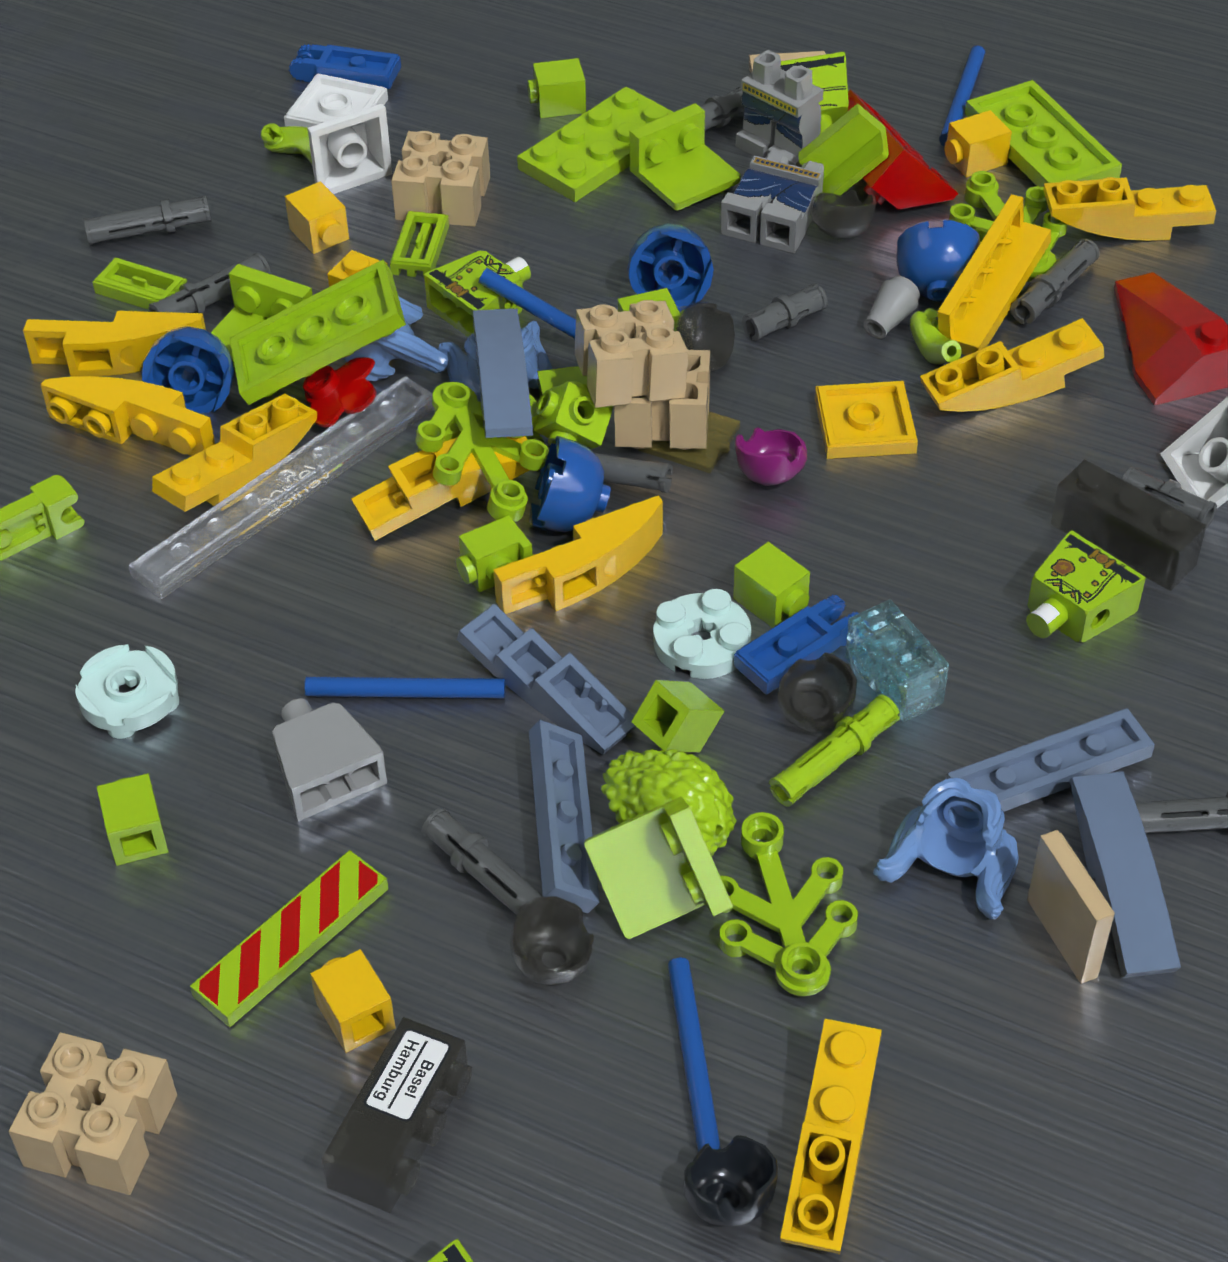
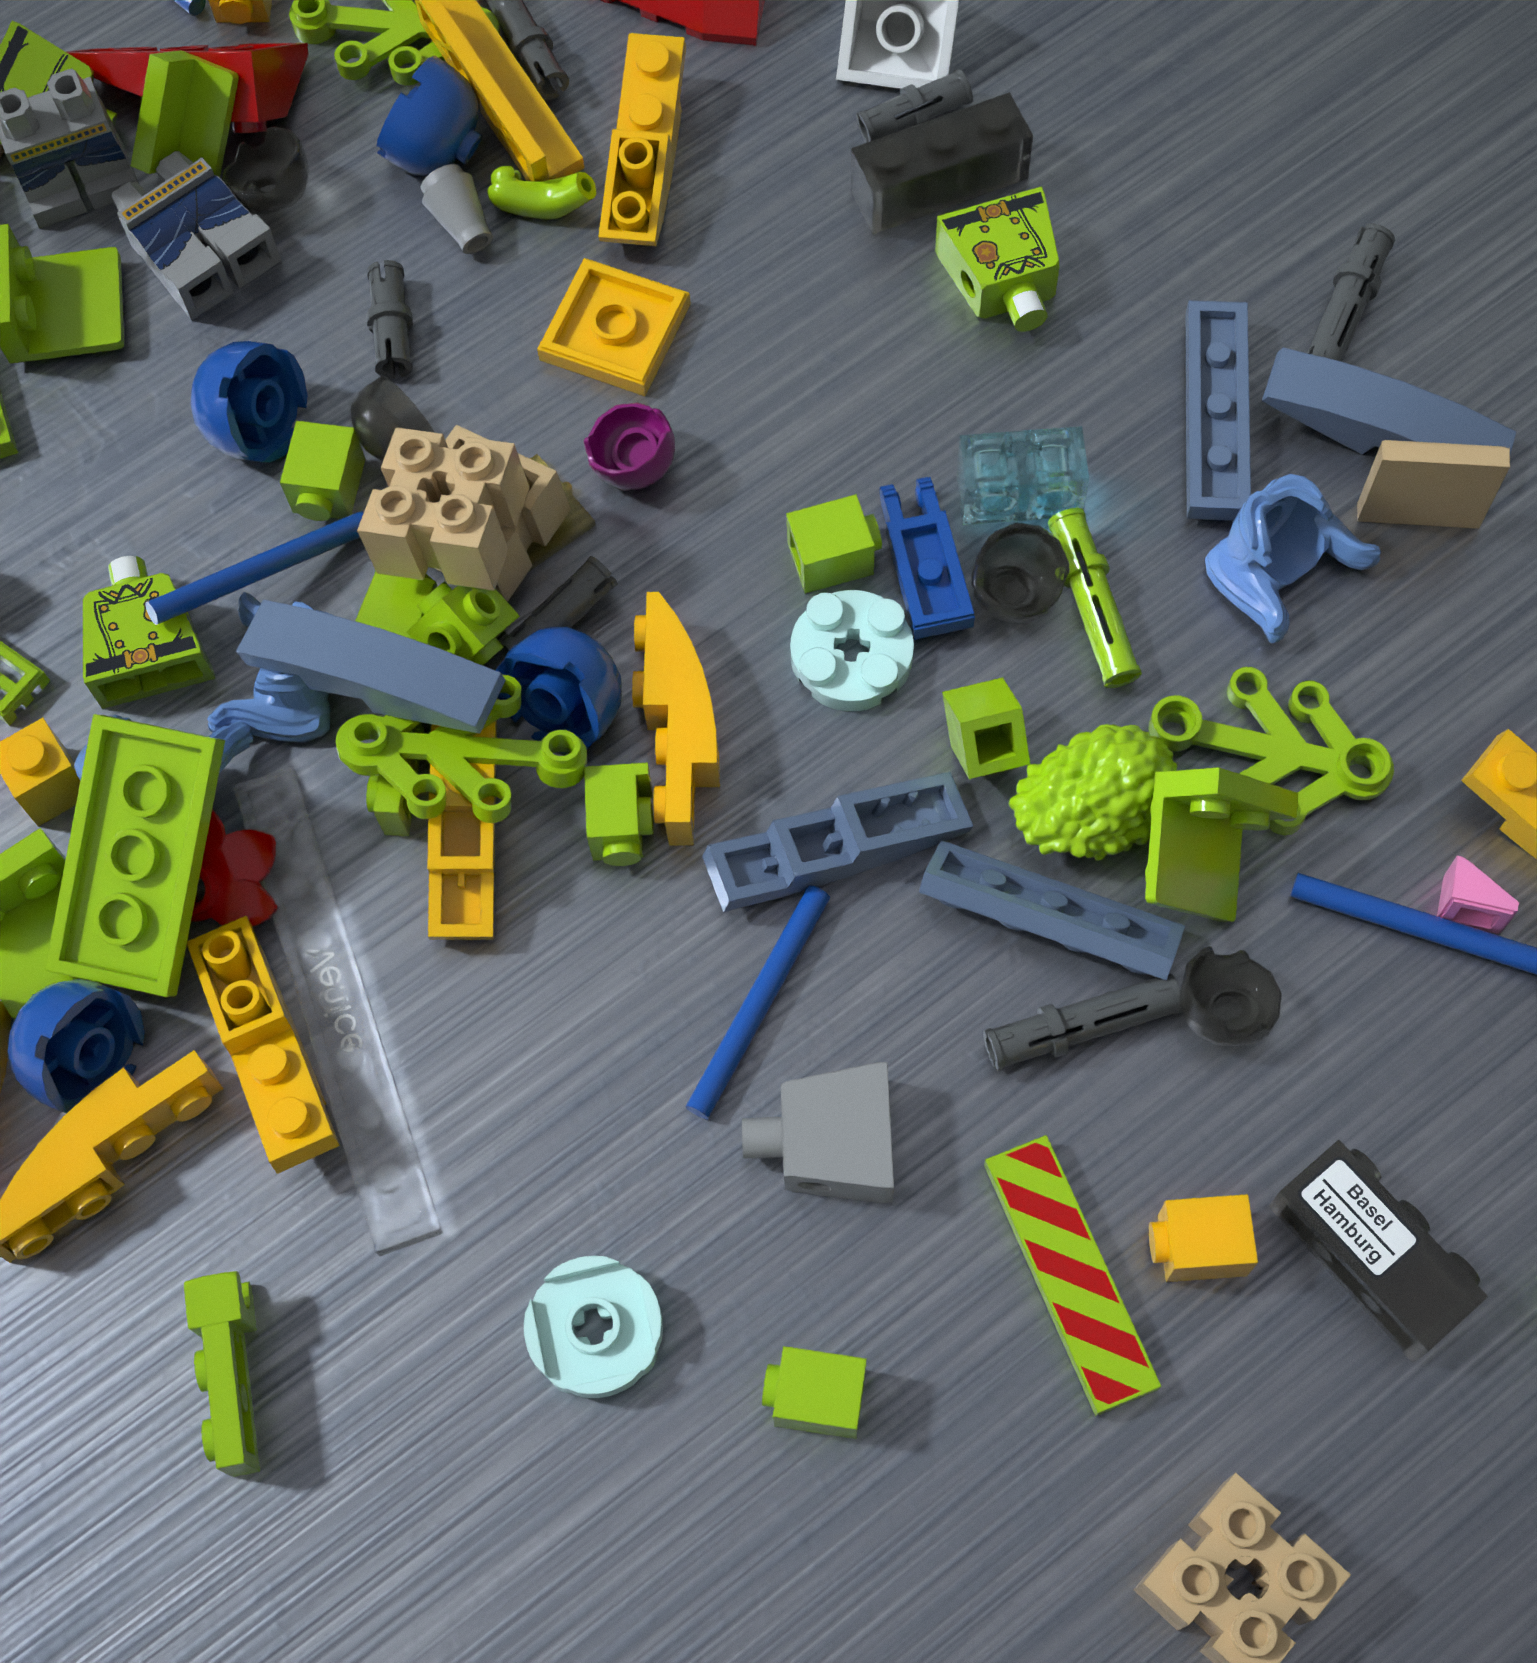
camera: 60 degrees left, 20 degrees up
none -> bright pink slope [1437,856,1519,934]

